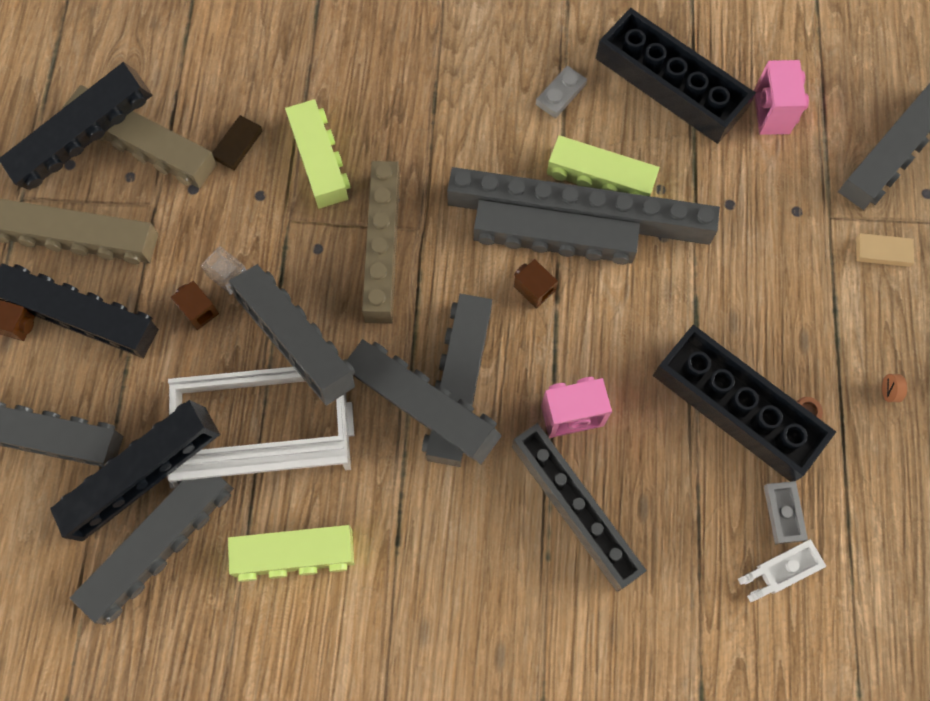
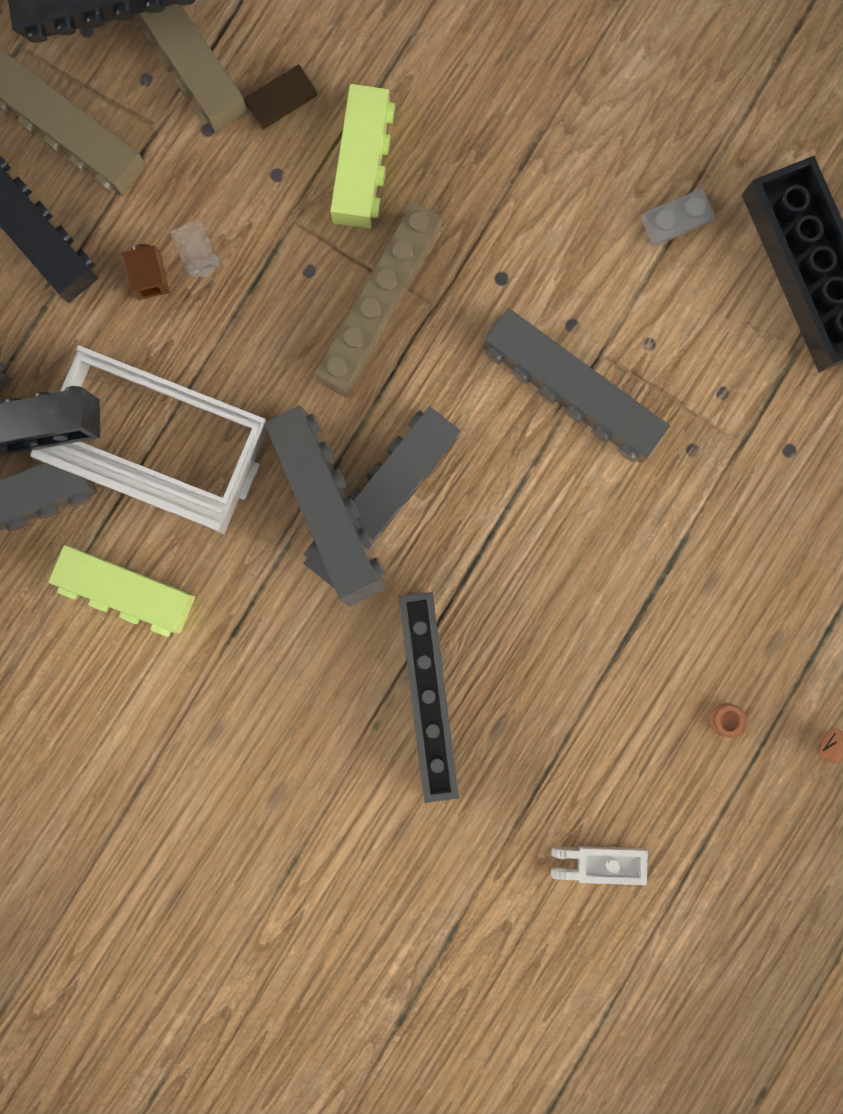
camera: 25 degrees right, 15 degrees up
dark grey brick [229,264,355,406] -> none
dark grey brick [447,167,720,245] -> none
reddish brown brick [514,259,558,309] -> none
bright pink brick [541,377,612,438] -> none
yellowish green brick [547,135,660,196] -> none
black brick [653,324,836,482] -> none
light grey plate [764,481,808,544] -> none

